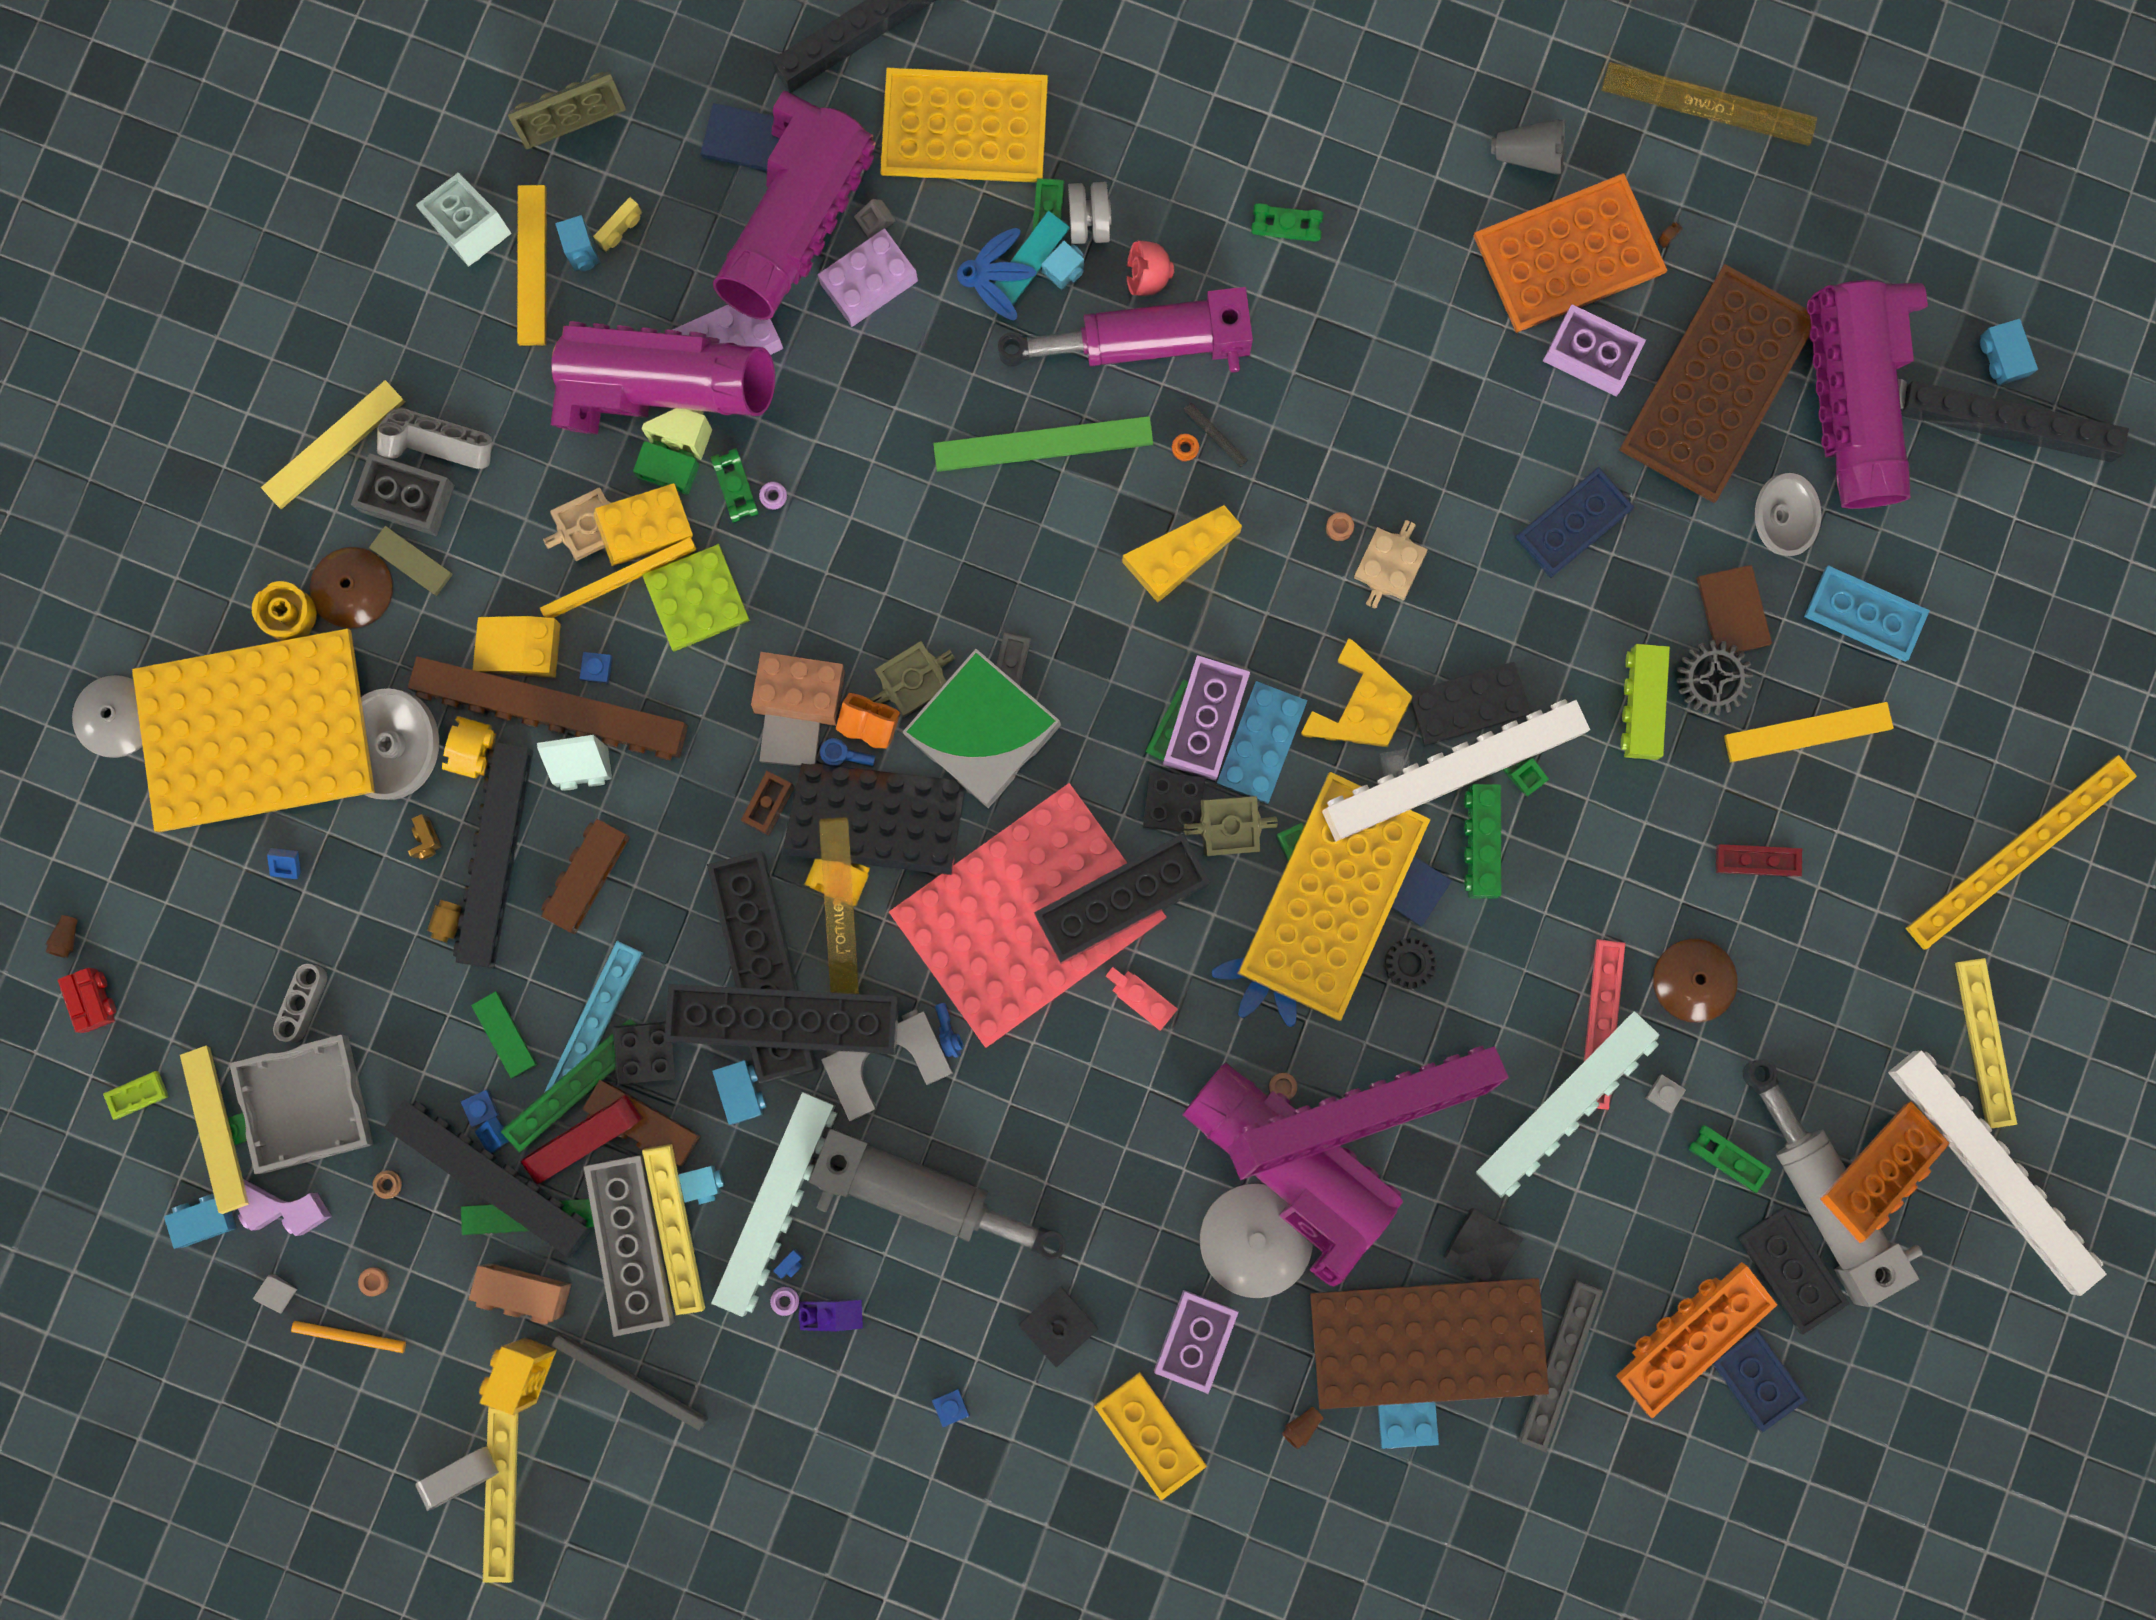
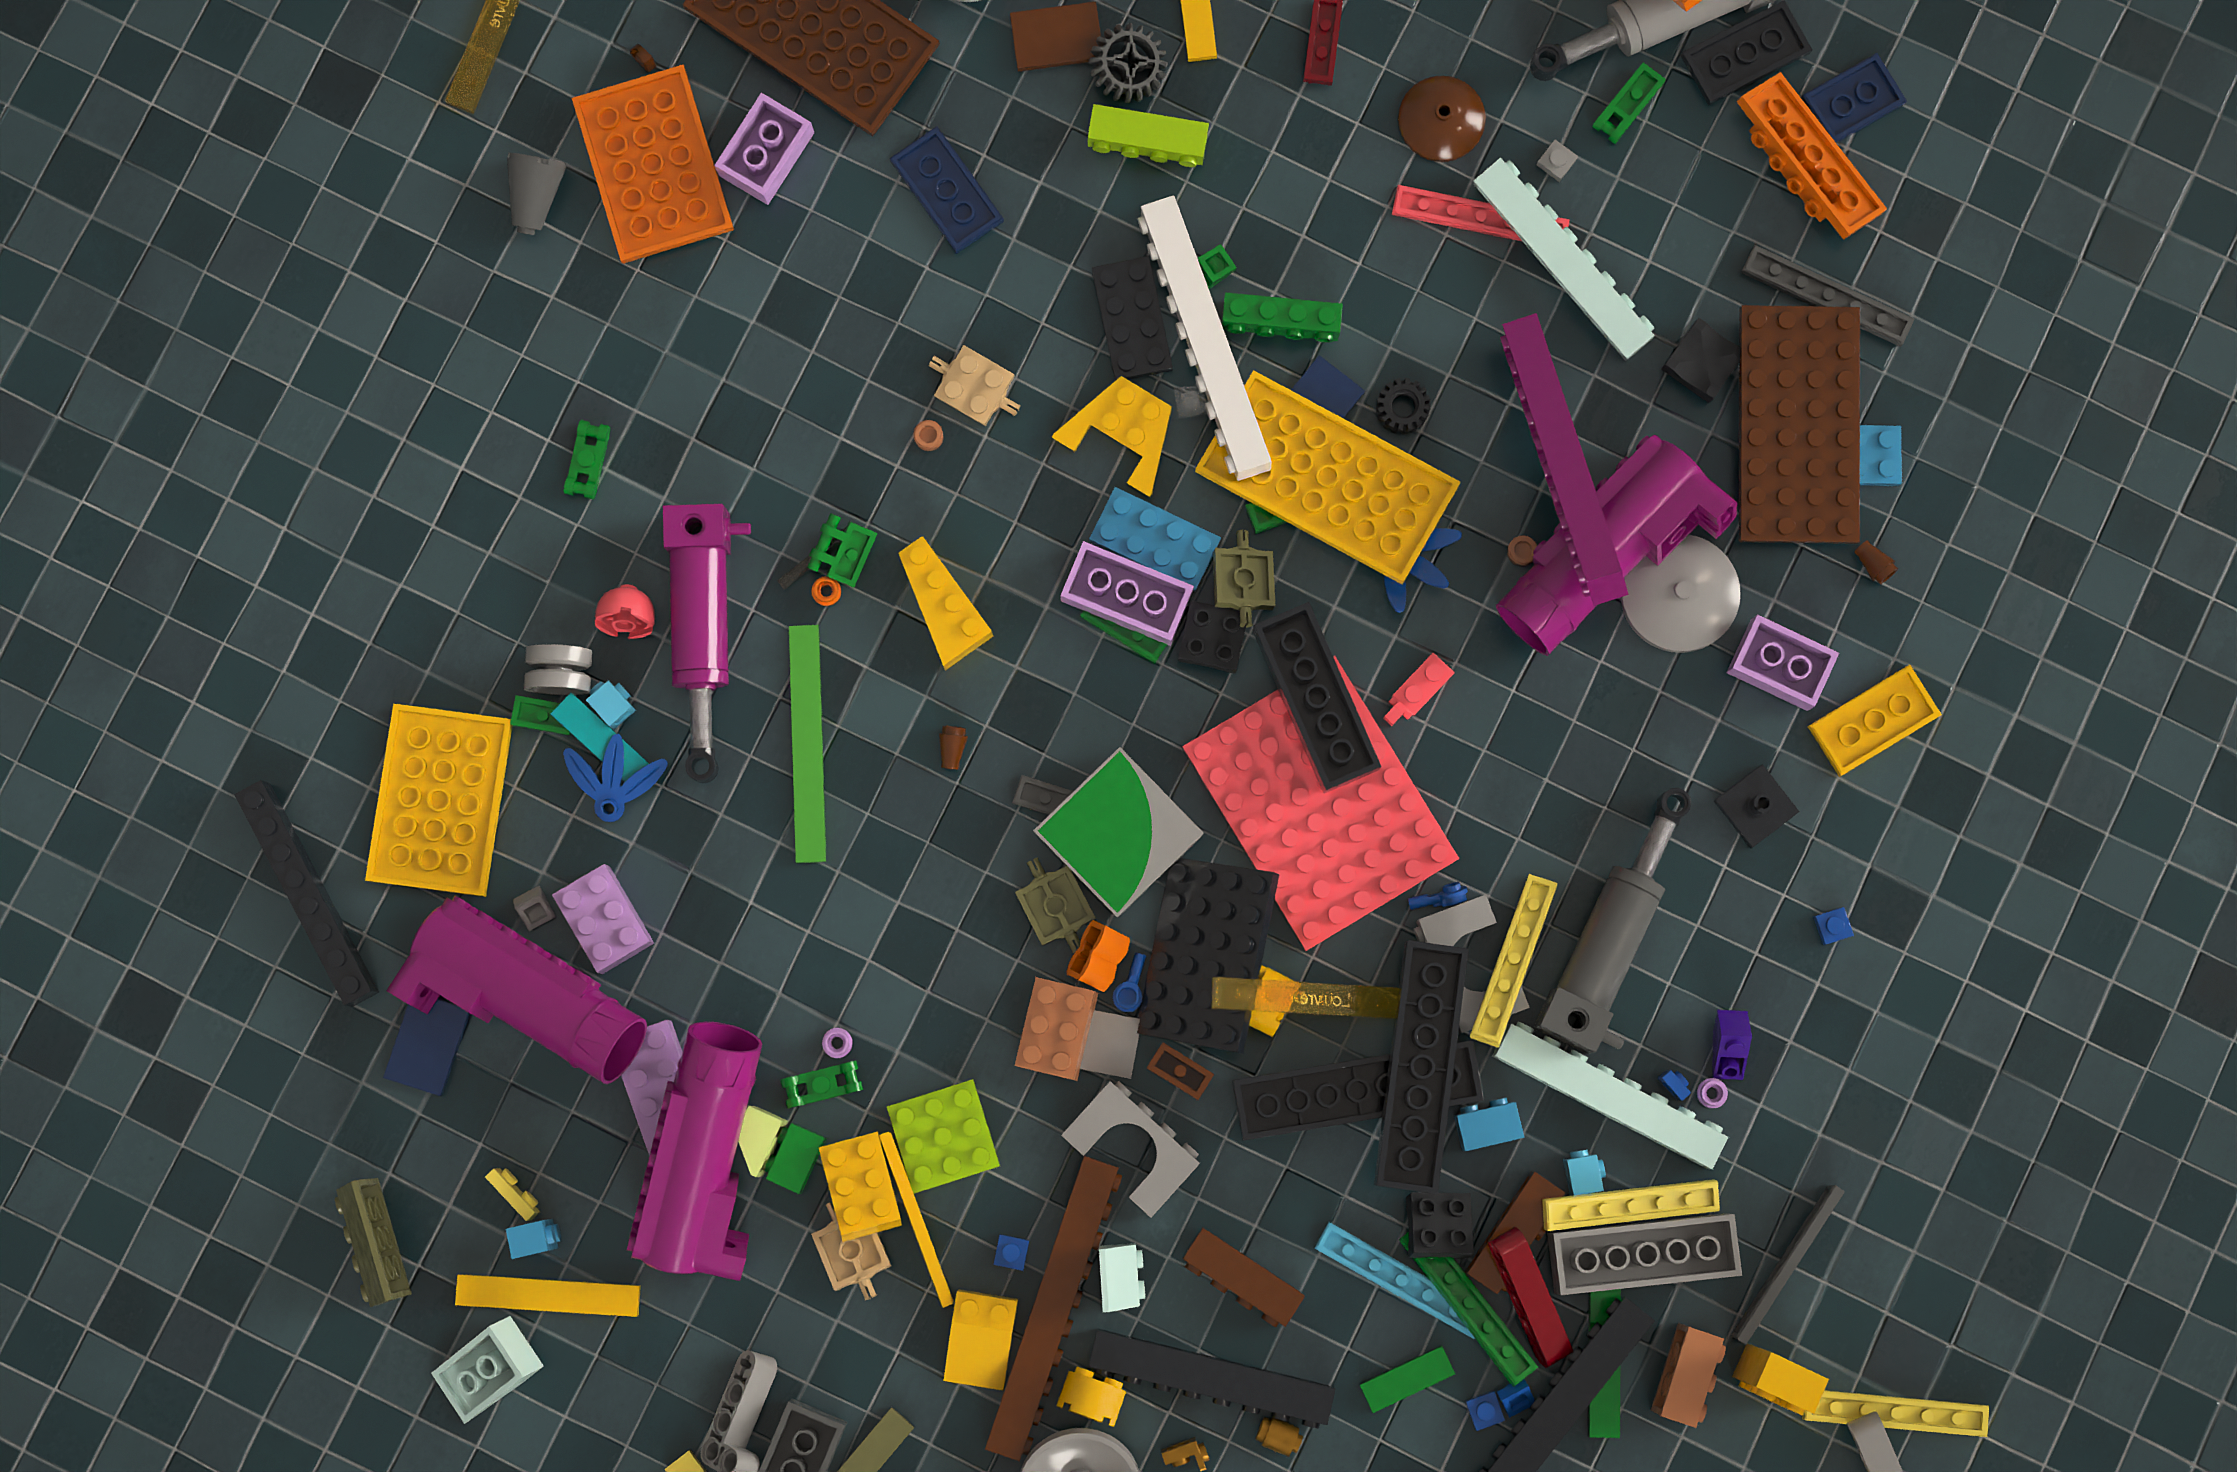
camera: 85 degrees left, 0 degrees up
none -> green plate [807,513,878,588]
none -> reddish brown cone [939,726,968,769]
none -> light grey arch [1061,1081,1200,1218]
none -> light yellow tile [1470,874,1558,1048]

